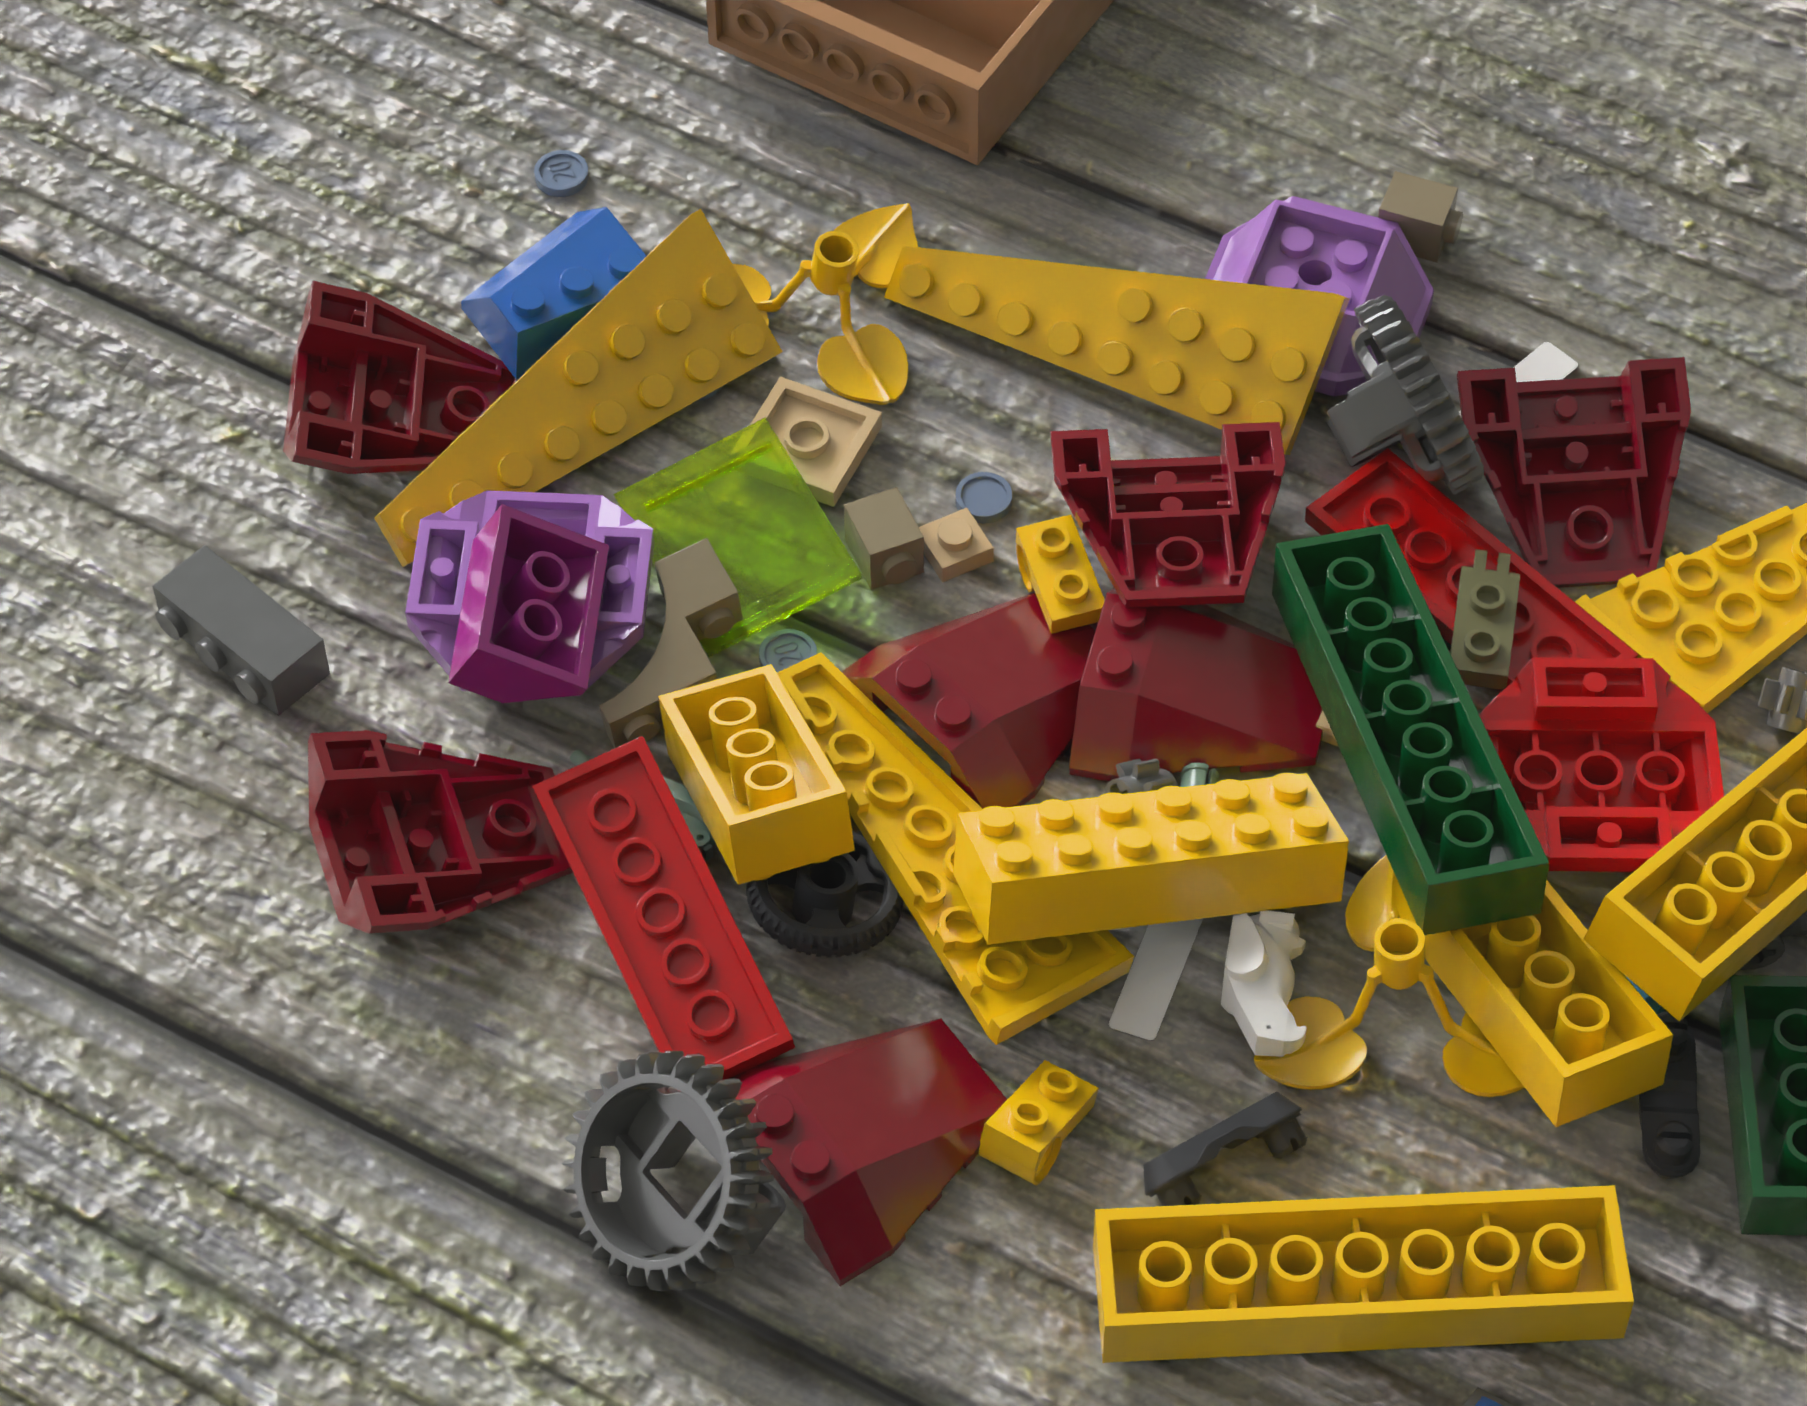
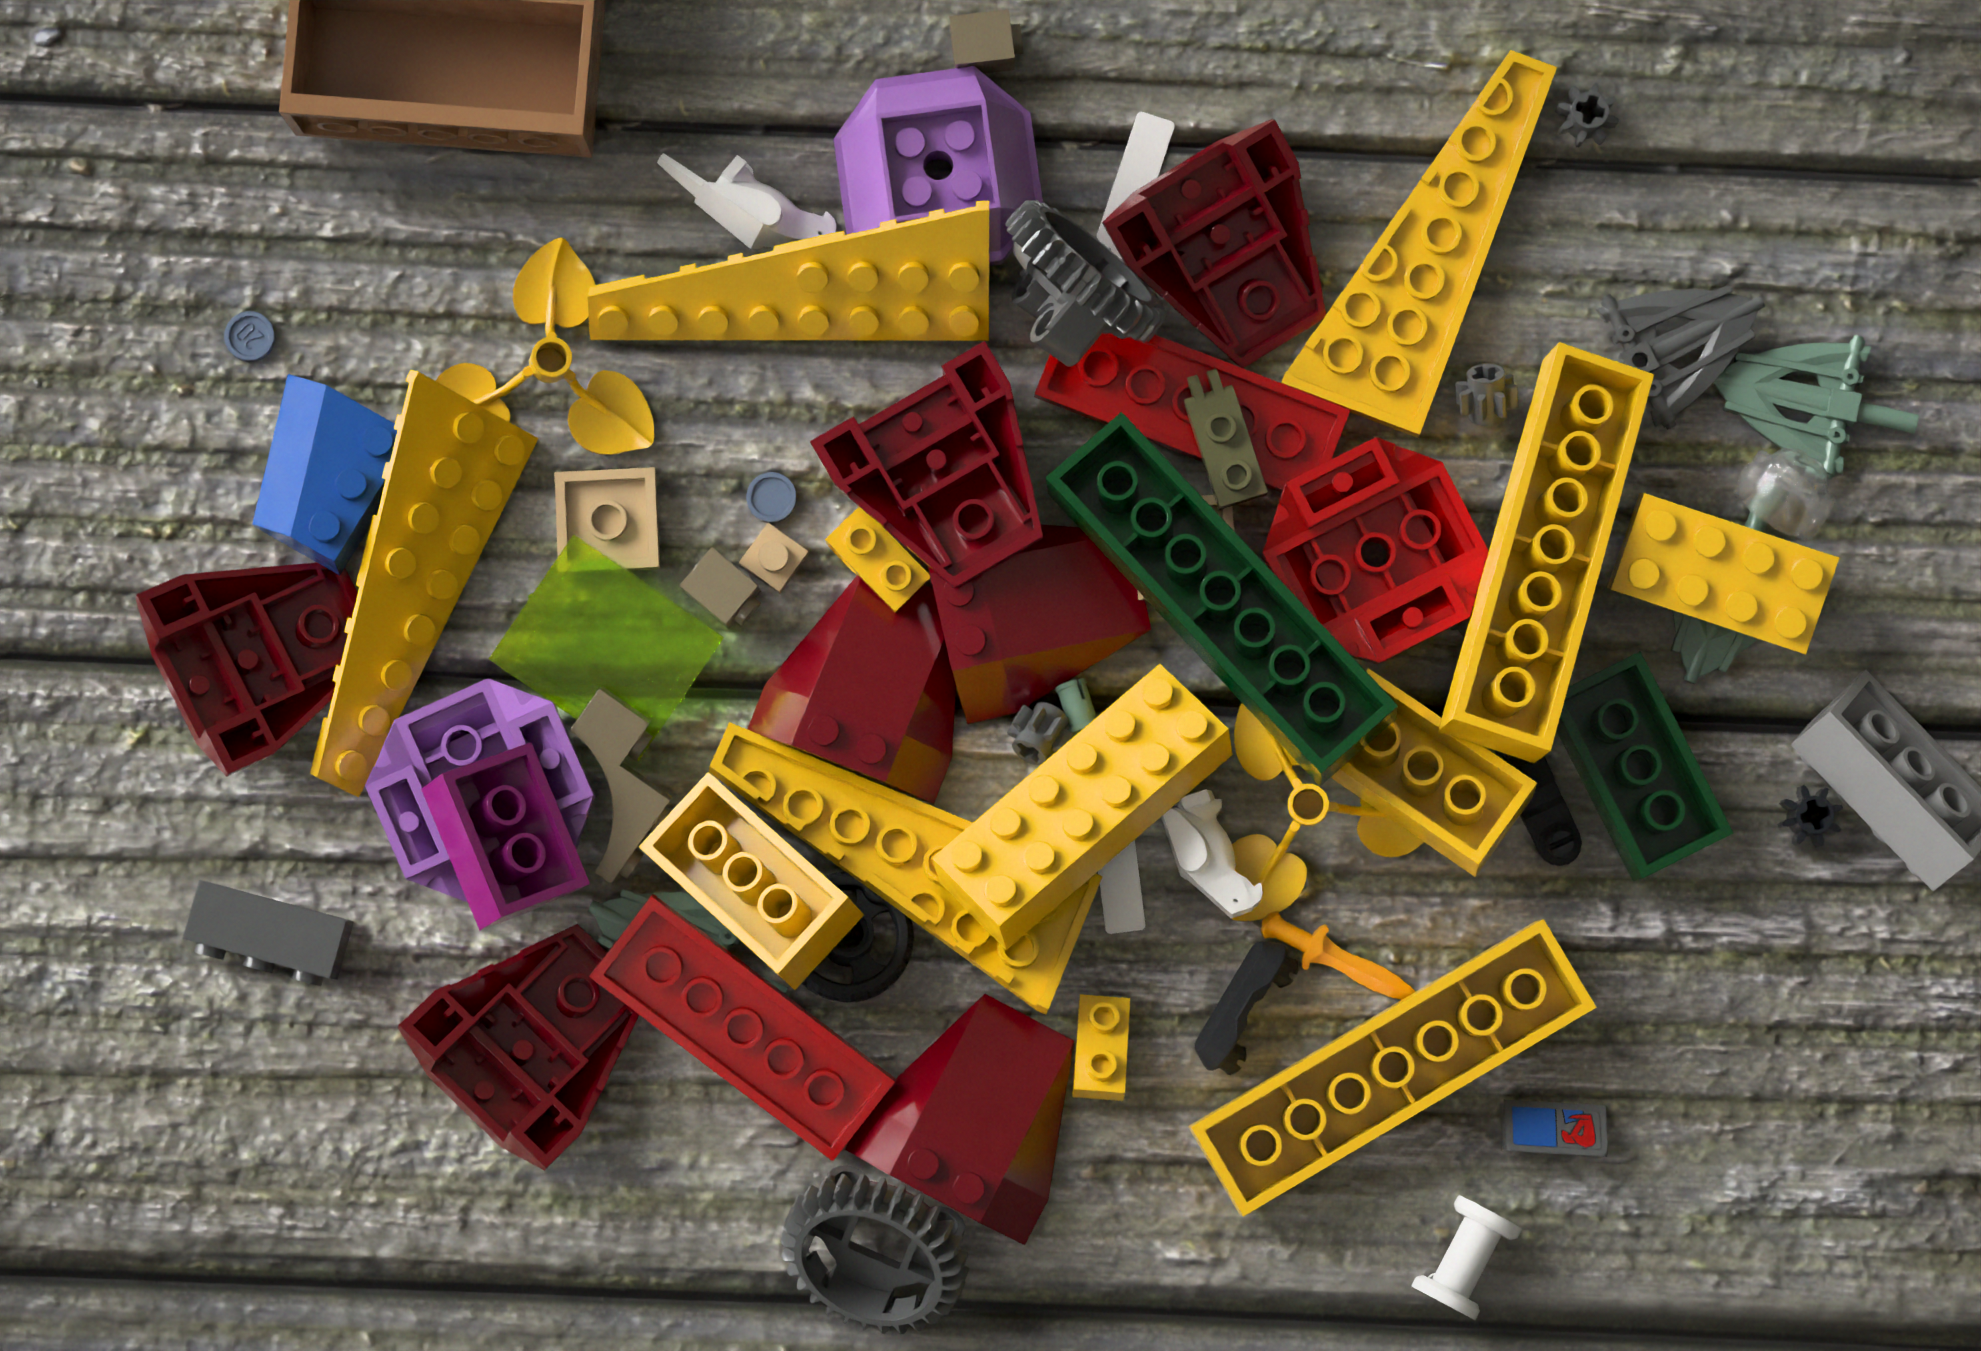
camera: 30 degrees left, 30 degrees up
piece [759,629,817,672] -> none
none -> white animal [657,153,837,250]
none -> light orange sword [1261,911,1416,1000]

